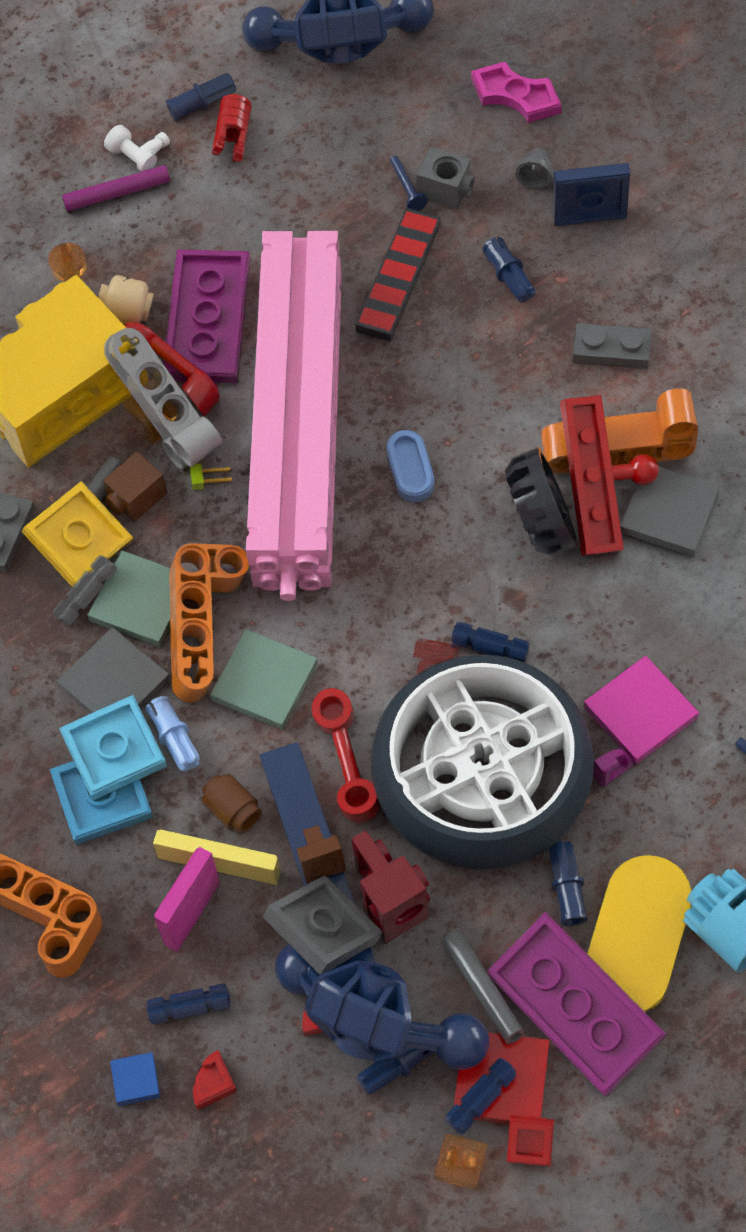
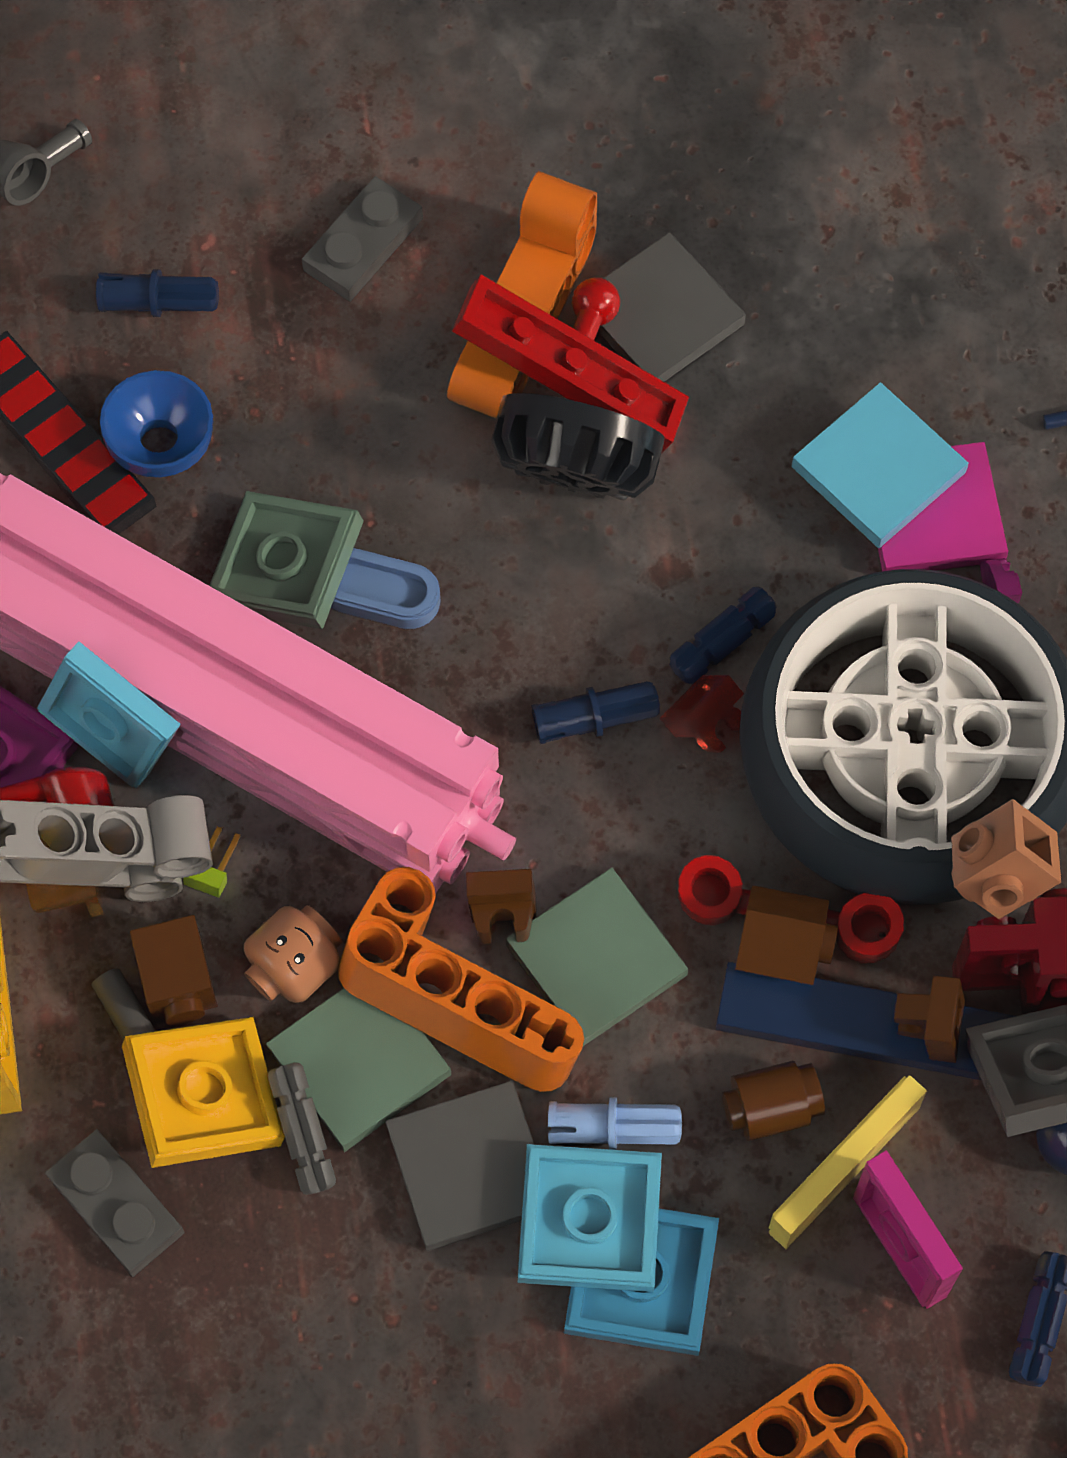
camera: 65 degrees left, 5 degrees up
dark blue tile [553,163,630,226] -> none
none -> medium azure tile [37,641,181,788]
none -> blue piece [100,370,214,478]
none -> sand green tile [209,491,364,629]
none -> nougat head [244,905,342,1003]
none -> reddish brown tile [466,869,537,944]
none -> dark blue axle [531,681,660,744]
none -> reddish brown brick [735,885,838,985]
none -> medium azure tile [791,382,969,548]
none -> nougat brick [951,799,1061,919]

